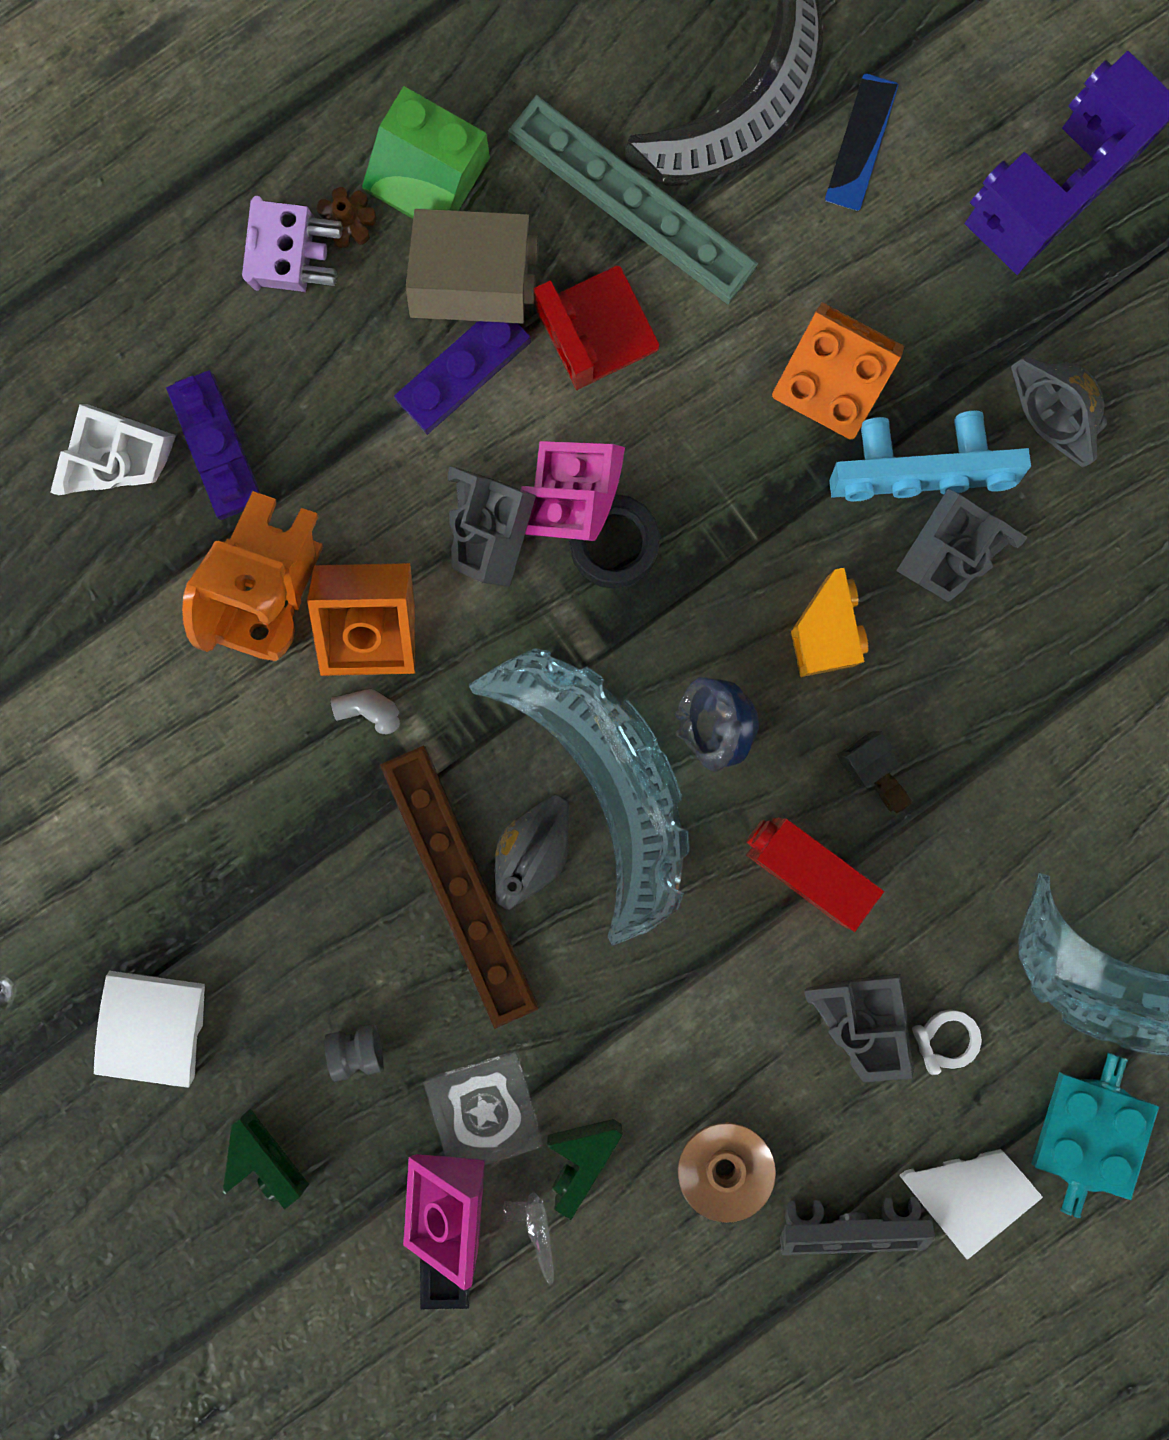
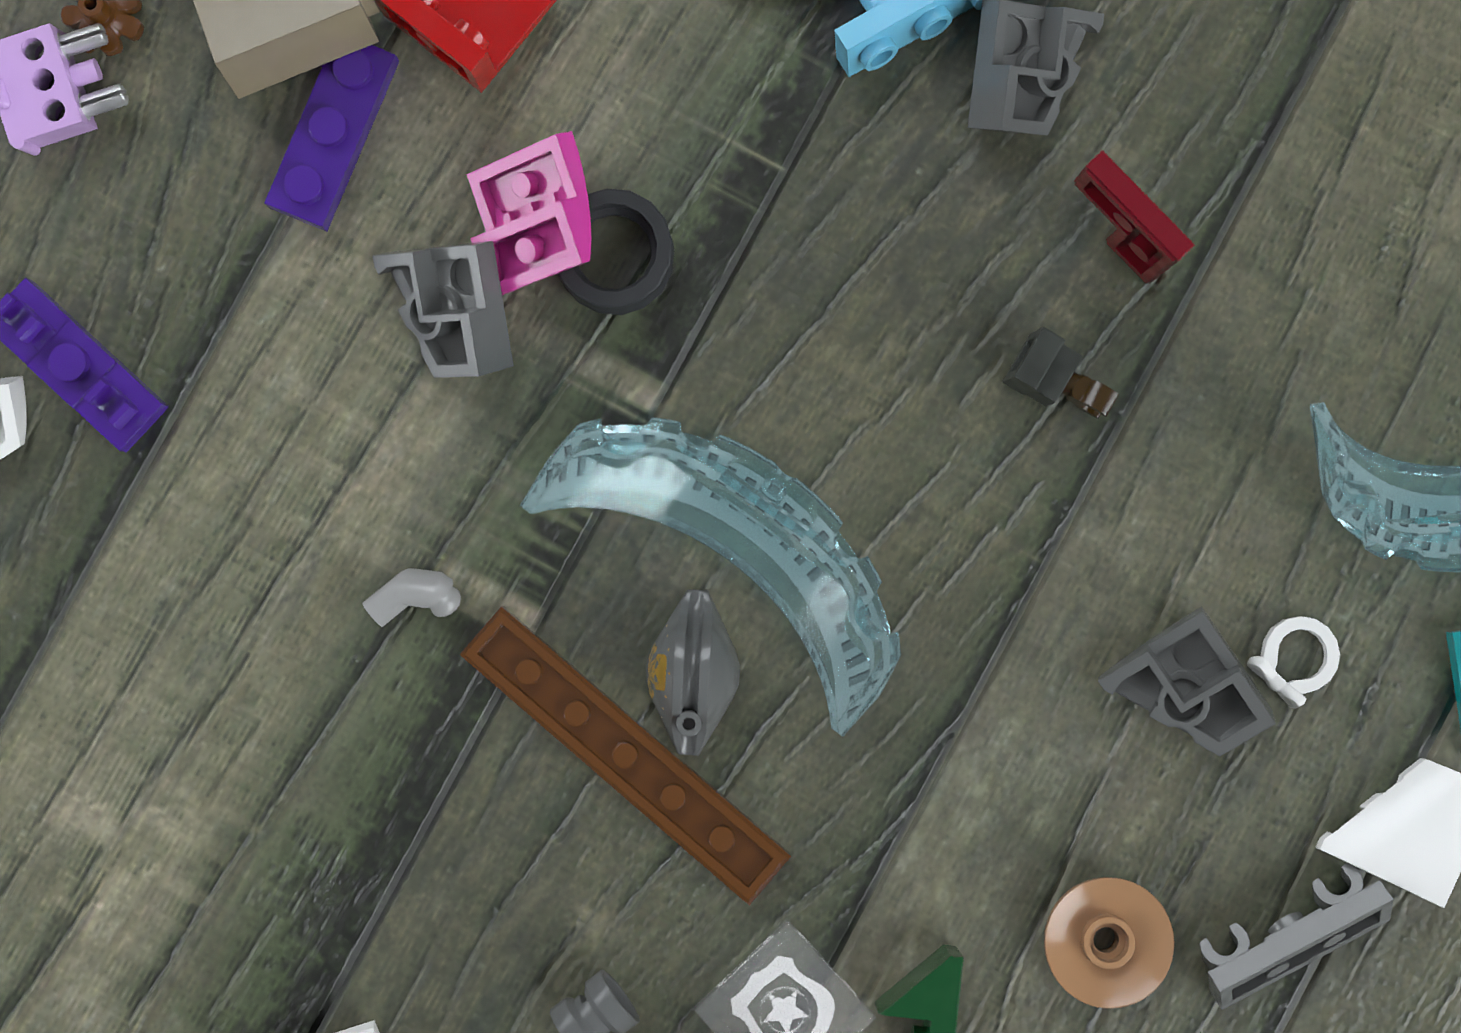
camera: 25 degrees left, 0 degrees up
orange piece [182,491,323,661] -> none
orange slope [307,563,416,676] -> none
clear hair [675,676,759,772] -> none
red brick [746,817,885,932] -> none
light orange slope [791,568,868,677] -> none
none -> dark red tile [1074,150,1195,284]

